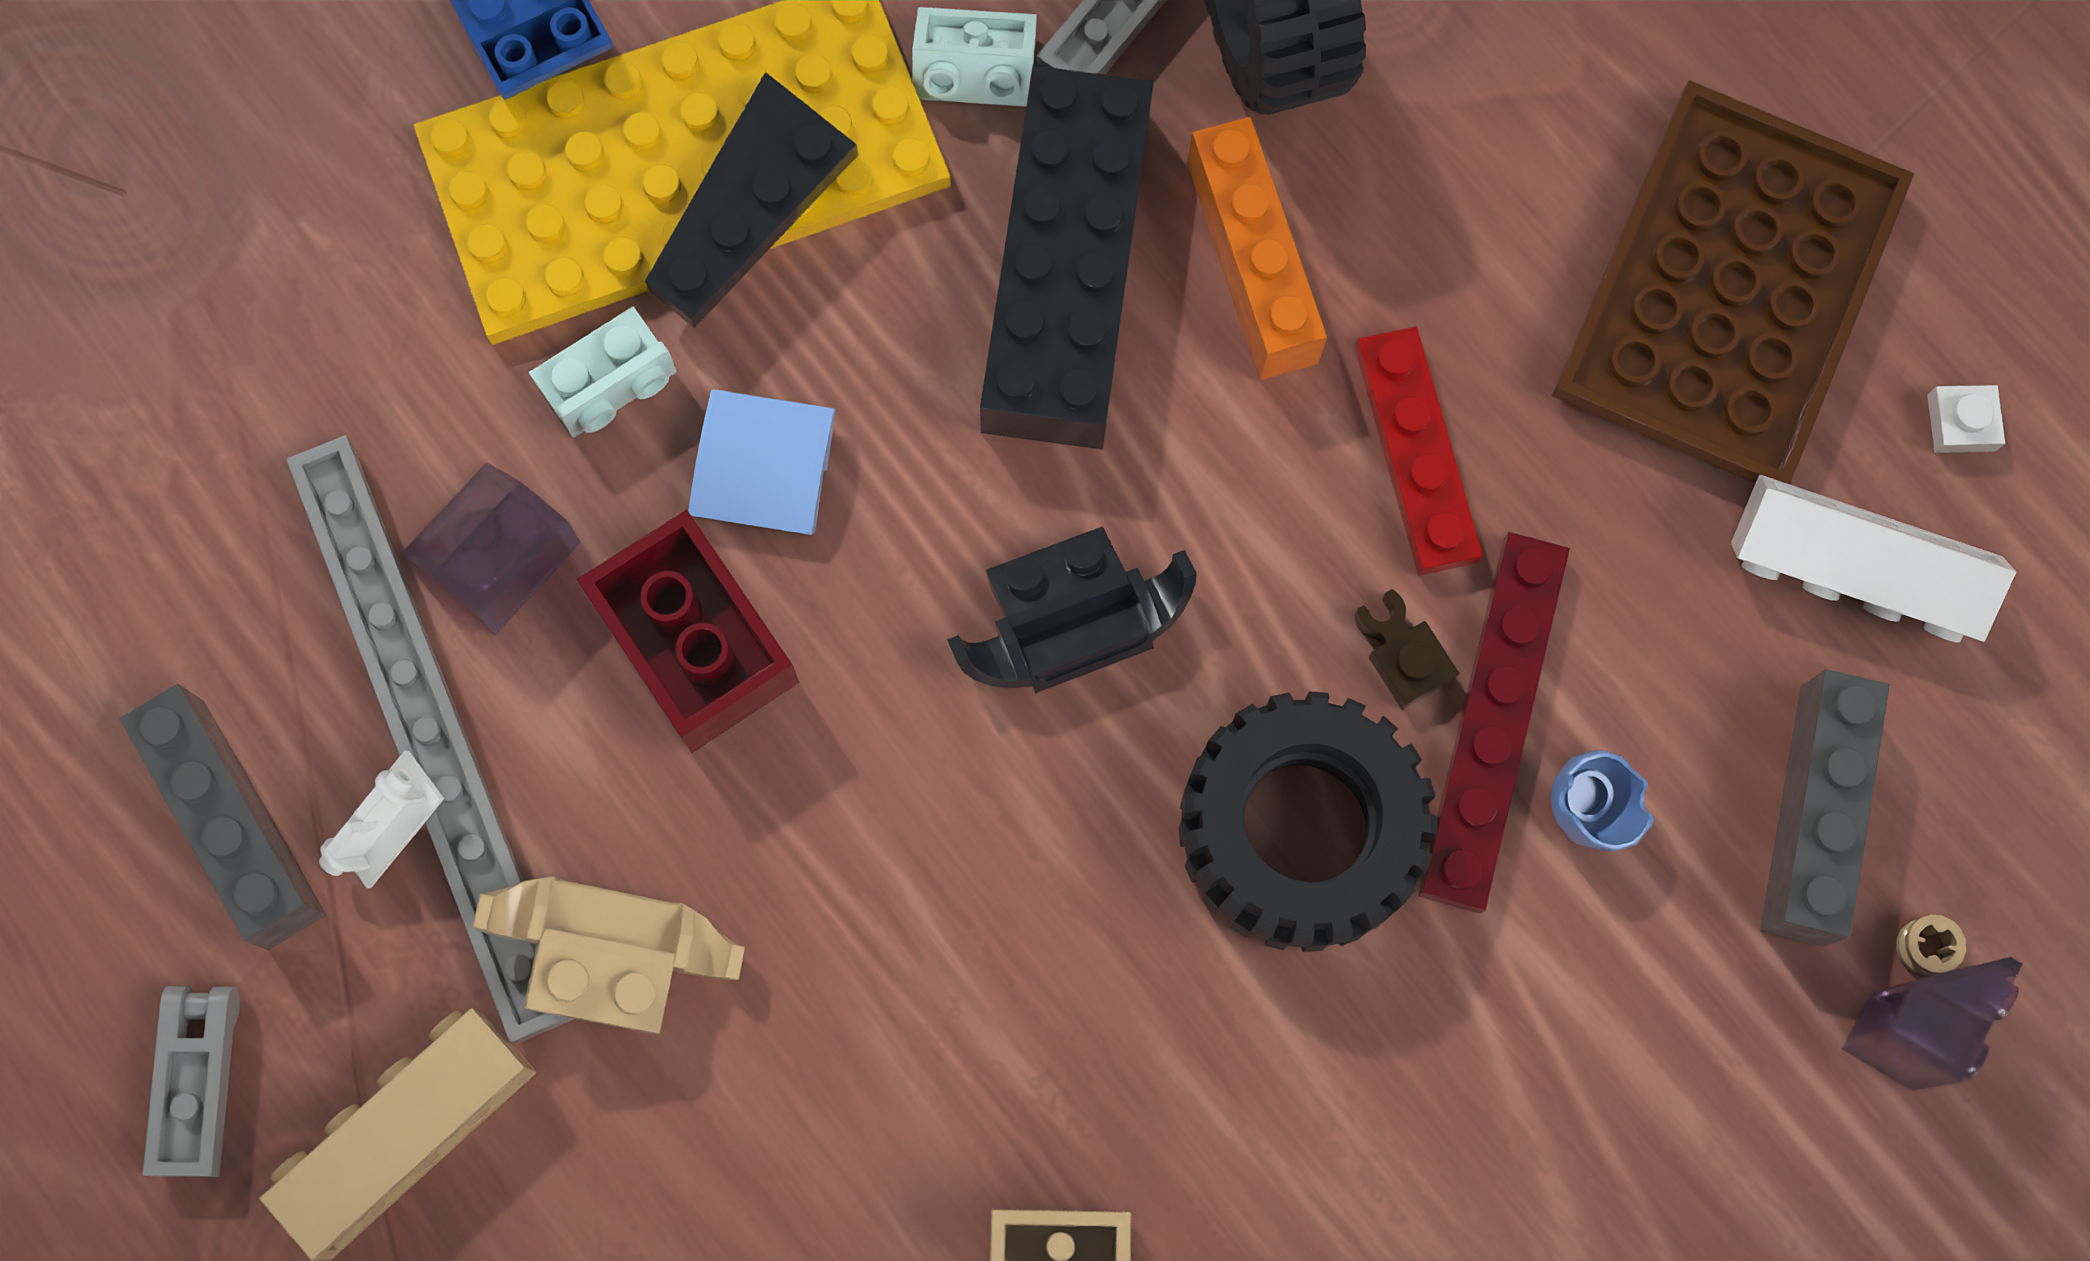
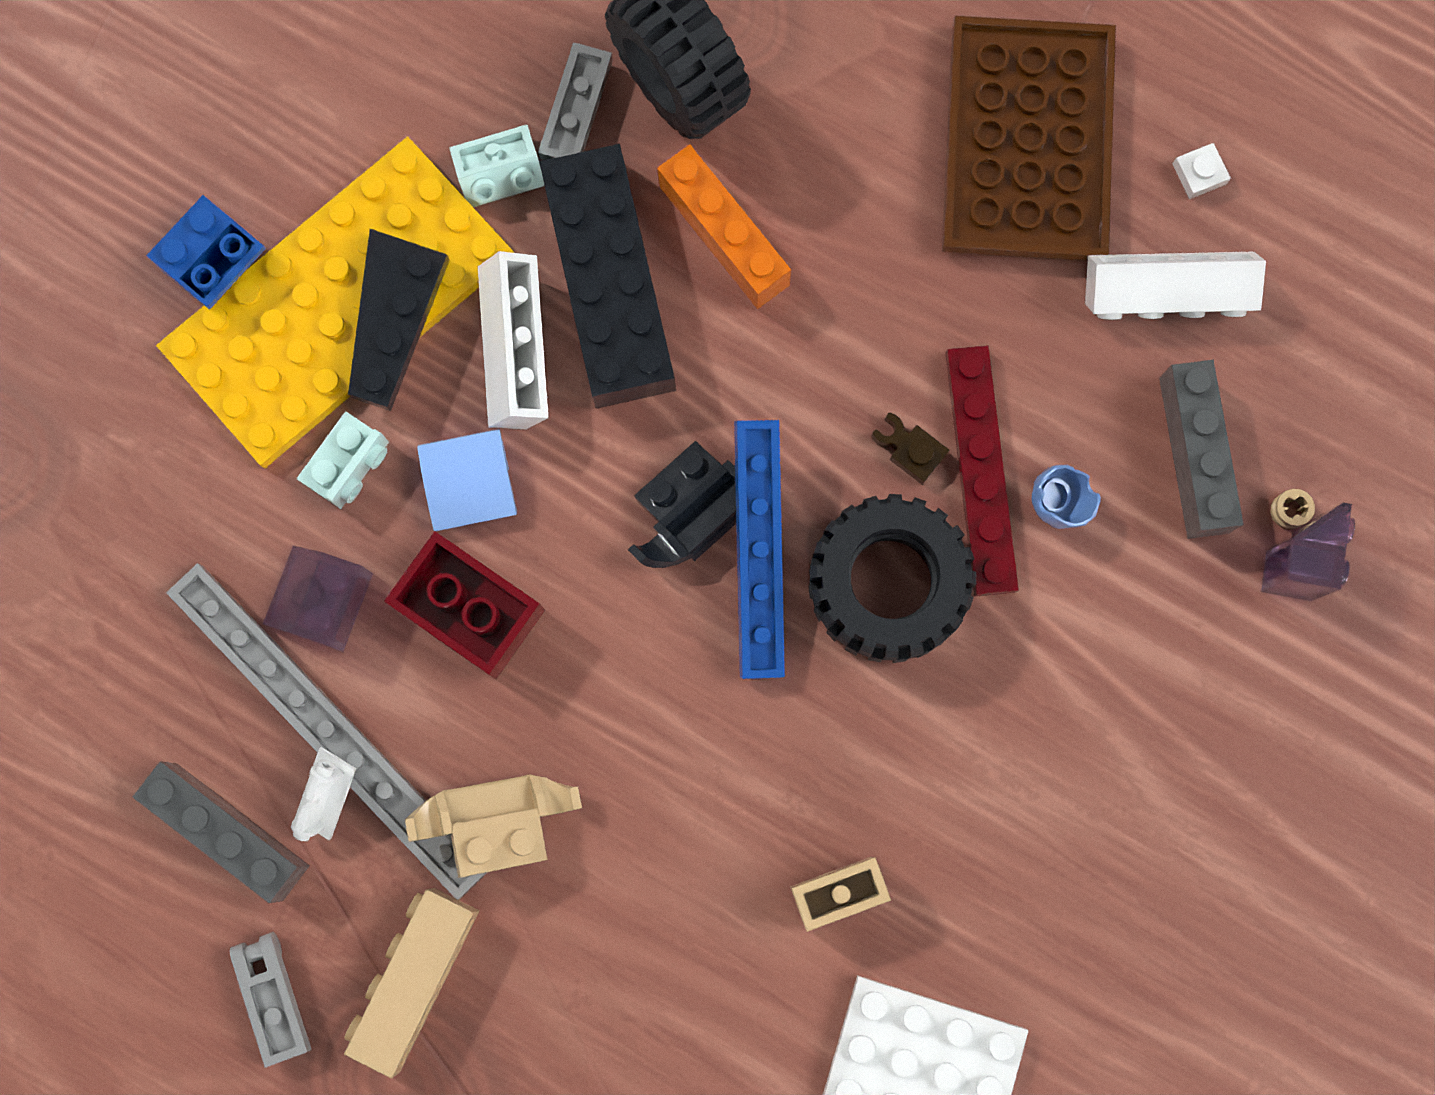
camera: 15 degrees left, 5 degrees up
red plate [1354,326,1483,576] -> none
none -> white brick [478,251,548,429]
none -> blue plate [734,420,785,679]

